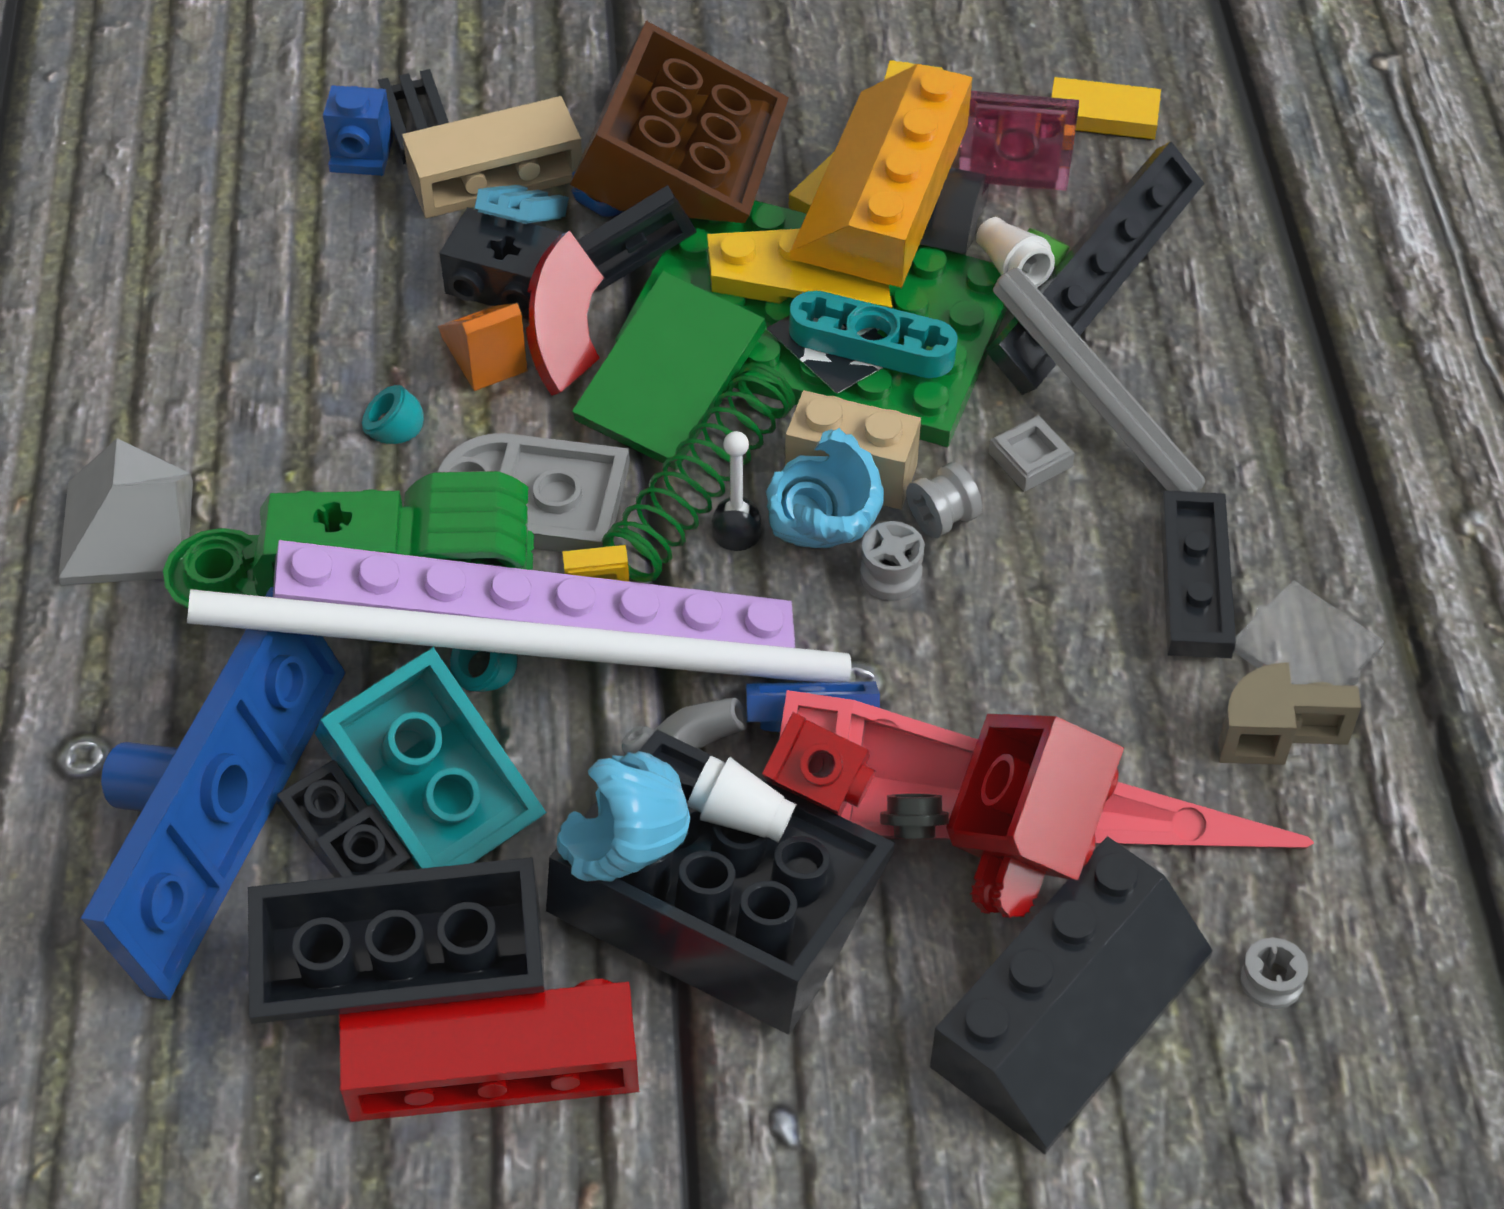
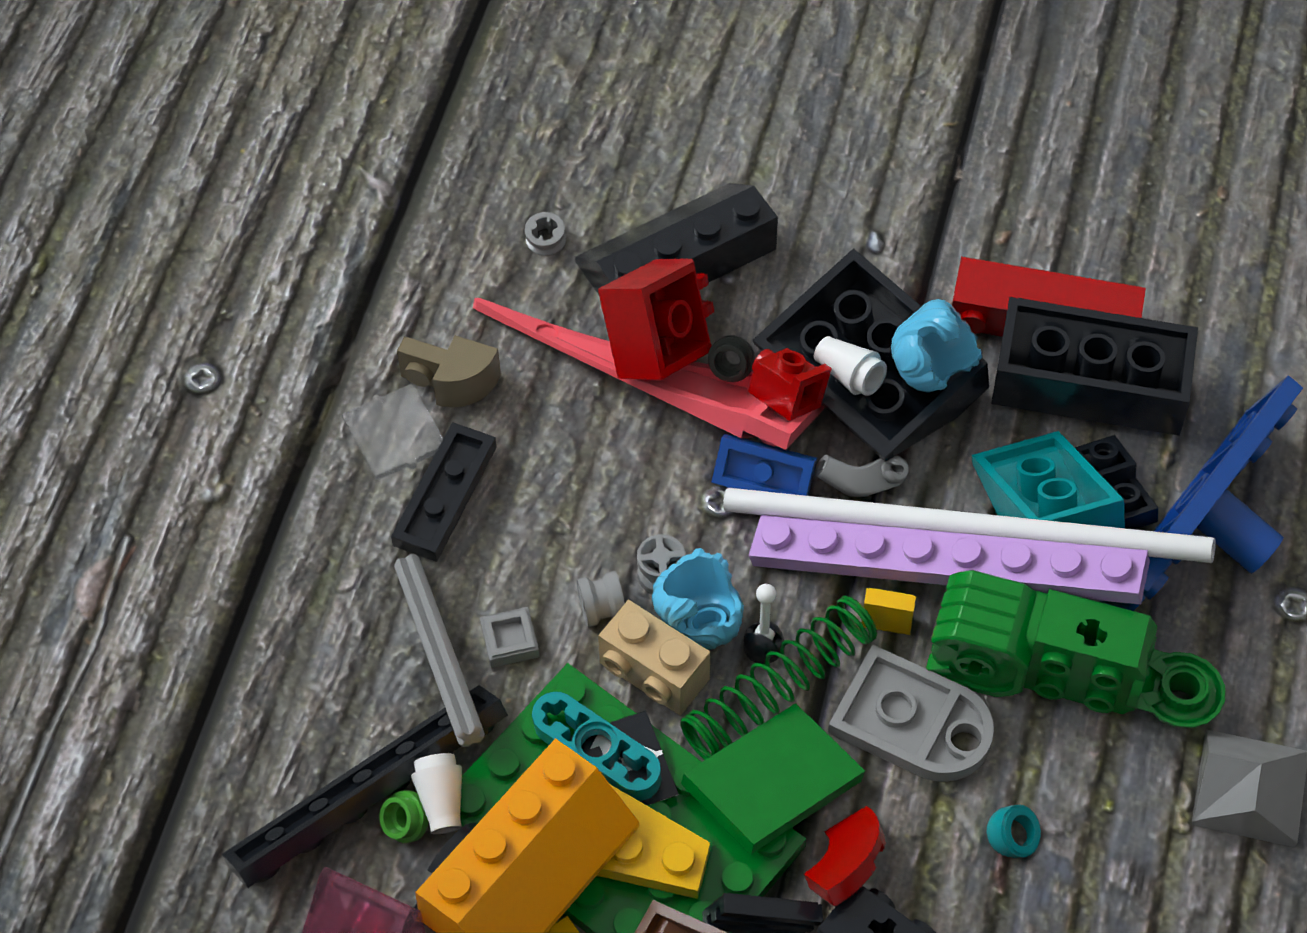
camera: 160 degrees left, 5 degrees up
orange slope [438,303,528,391] -> none

